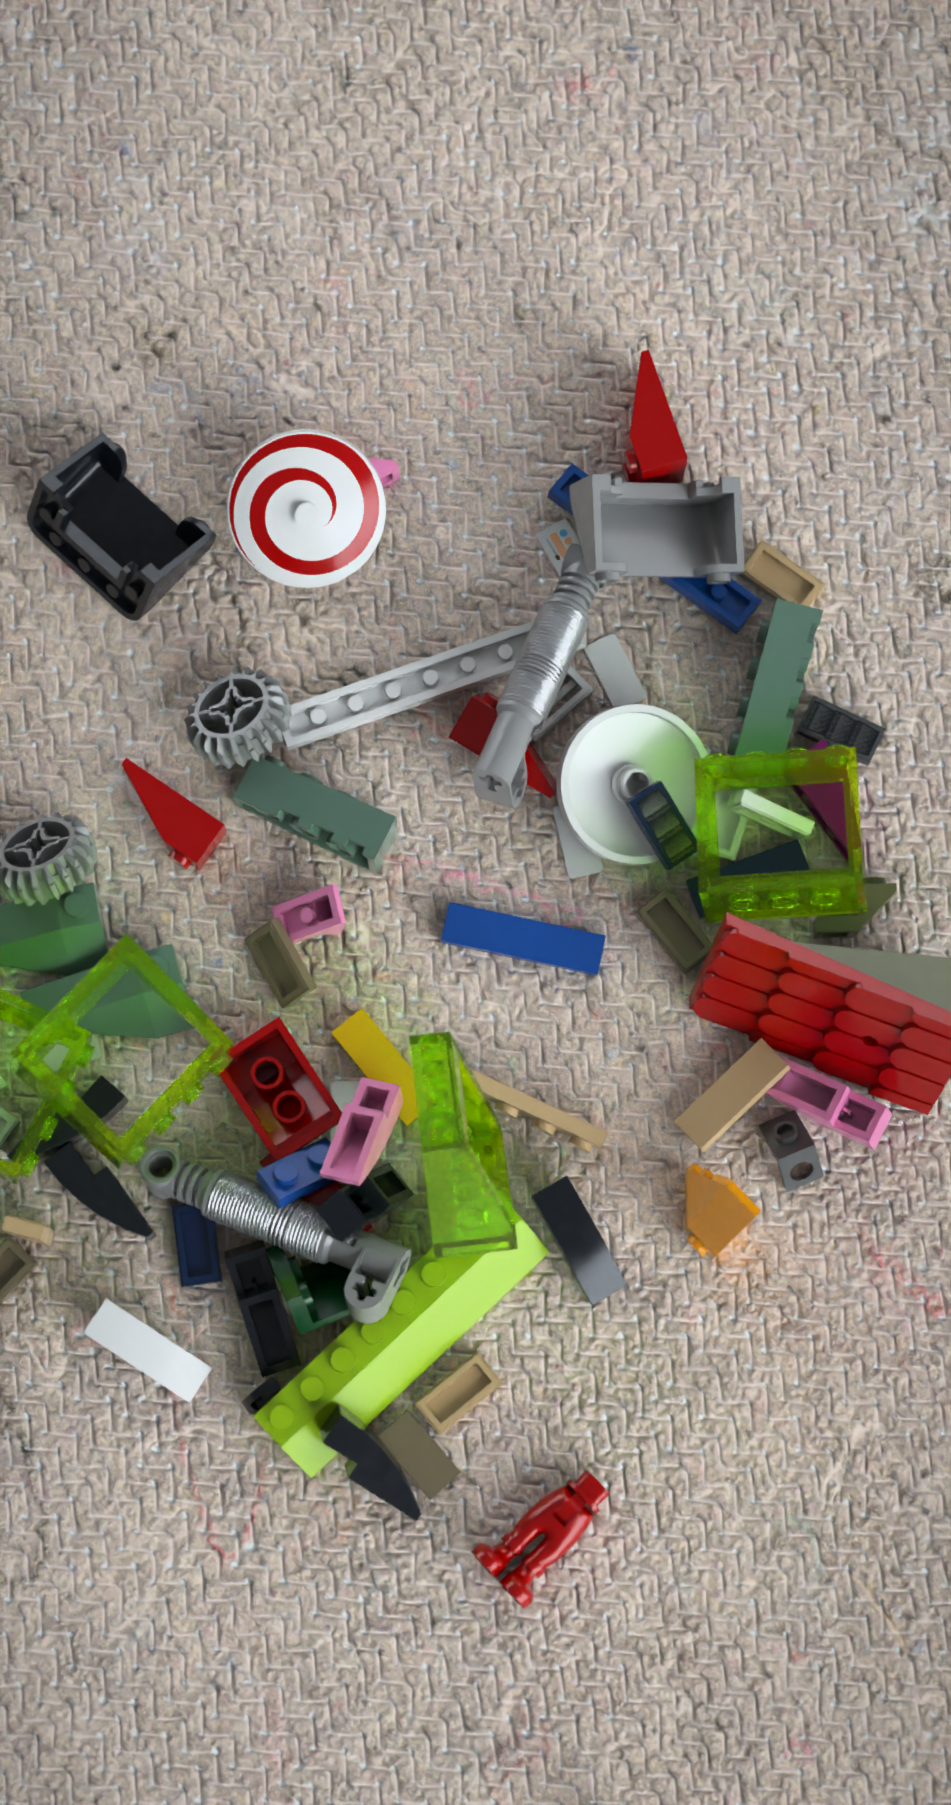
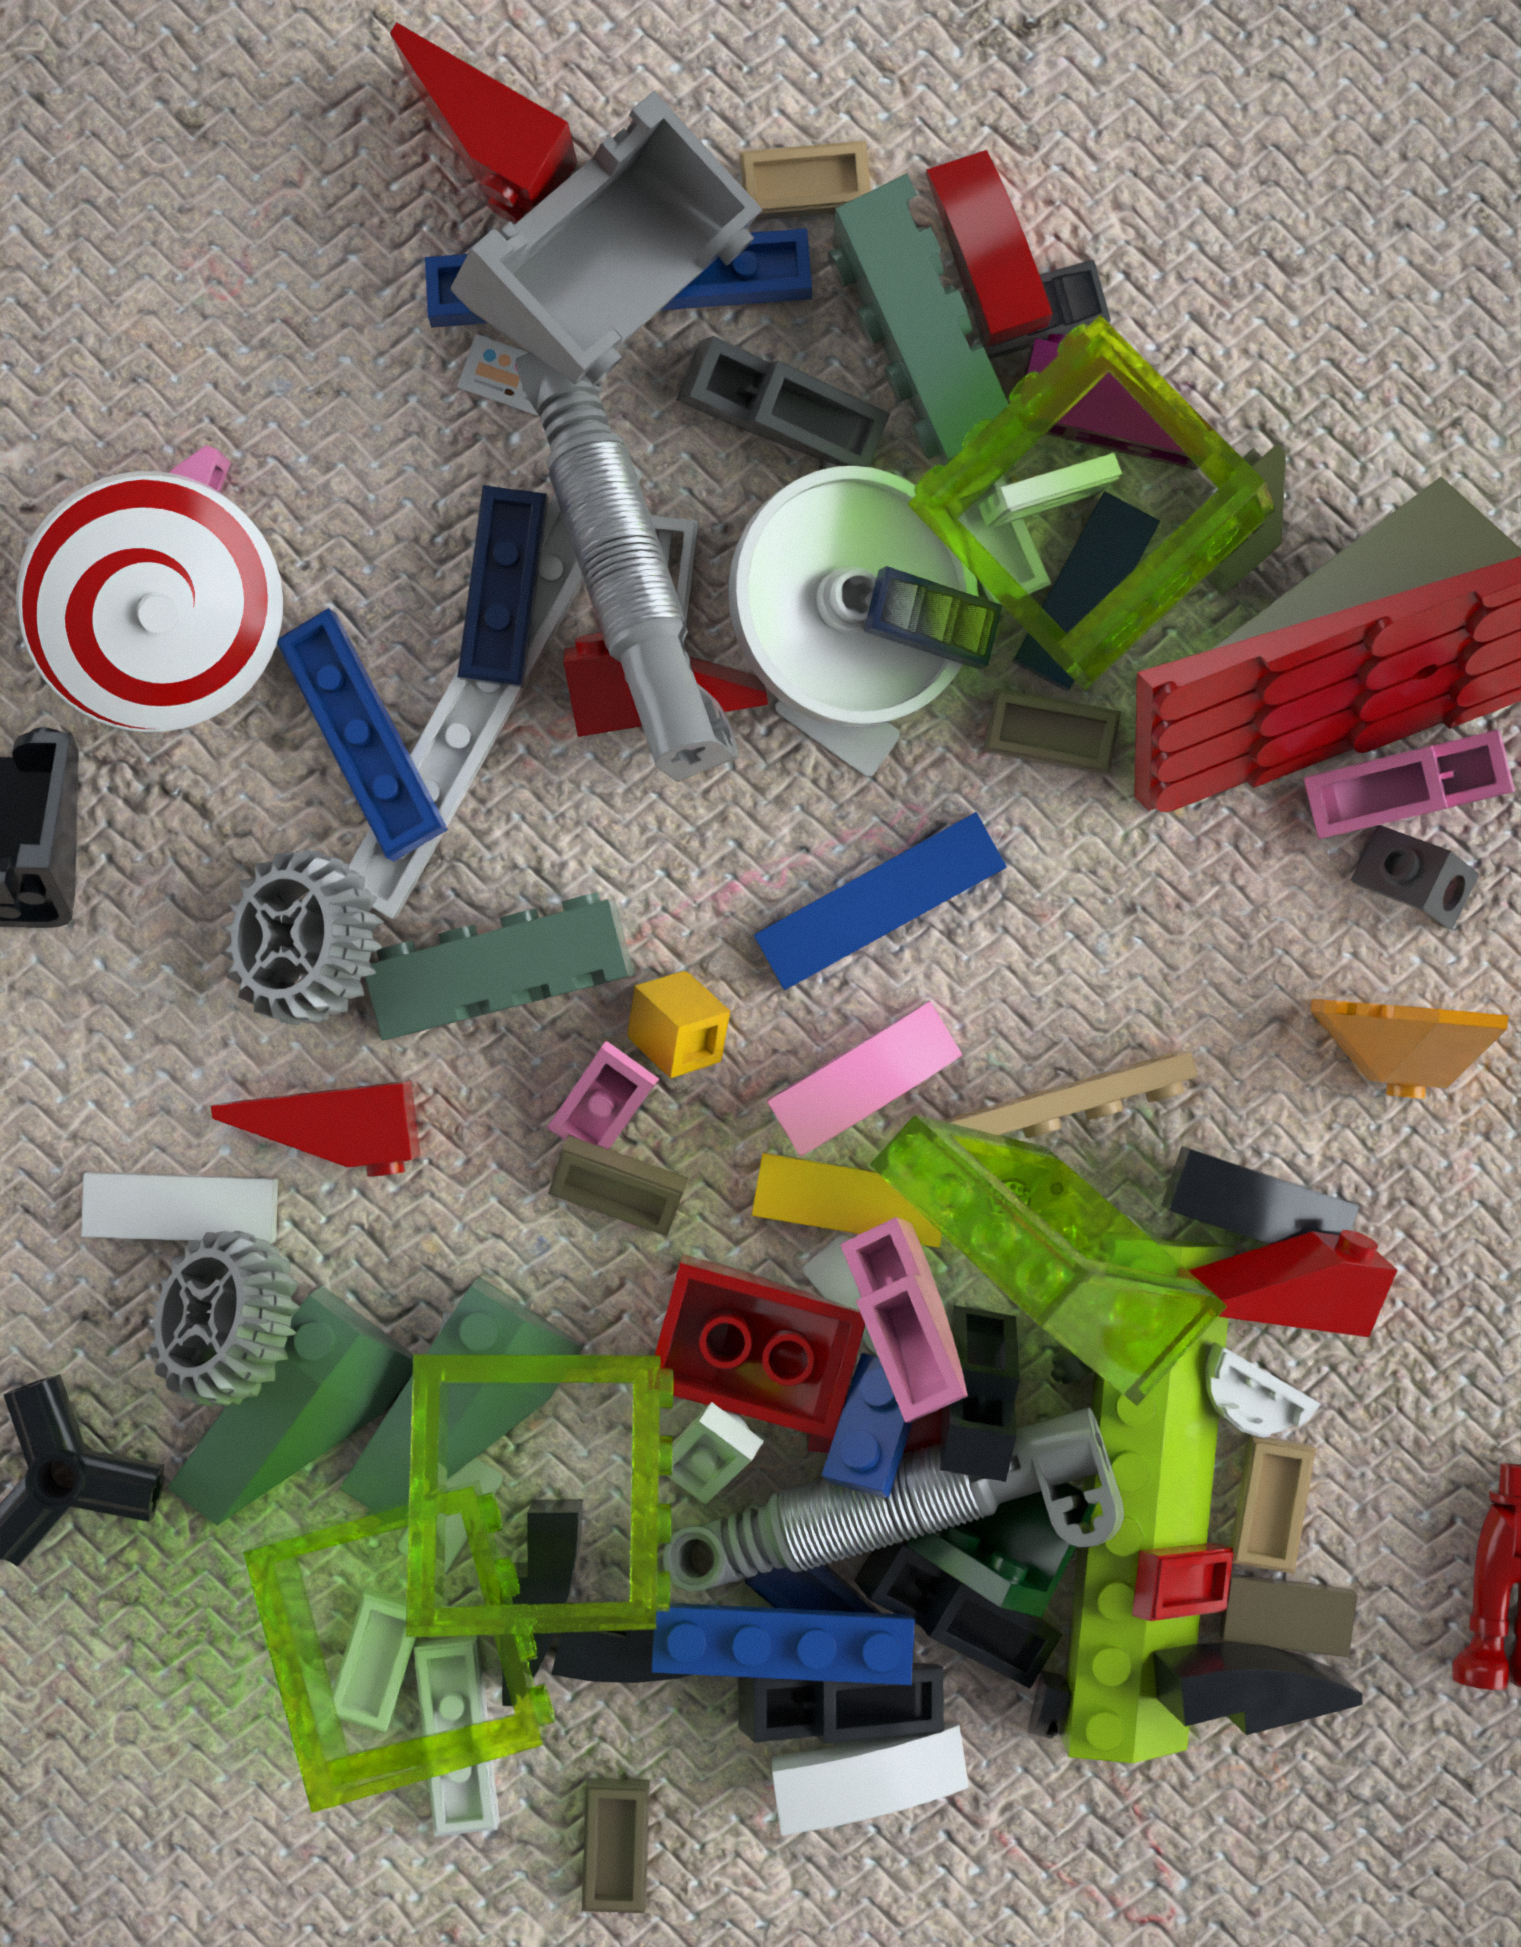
camera: 40 degrees left, 10 degrees up
tan tile [1,1214,55,1247] -> none
white sticker [584,634,646,707] -> none
tan tile [674,1038,791,1152] -> none
none -> white tile [81,1172,278,1243]
none -> blue tile [277,608,448,861]
none -> dark blue tile [457,485,549,688]
none -> yellow panel [627,971,730,1079]
none -> blue plate [651,1602,915,1685]
none -> plate [655,1402,764,1505]
none -> dark grey slope [676,336,890,467]
none -> black slope [738,1663,944,1744]
none -> bright pink slope [767,1001,962,1157]
none -> red slope [926,150,1053,347]
none -> dark grey piece [1051,1344,1097,1384]
none -> red tile [1132,1543,1234,1621]
none -> red slope [1179,1230,1398,1338]
none -> white tile [1205,1342,1321,1438]

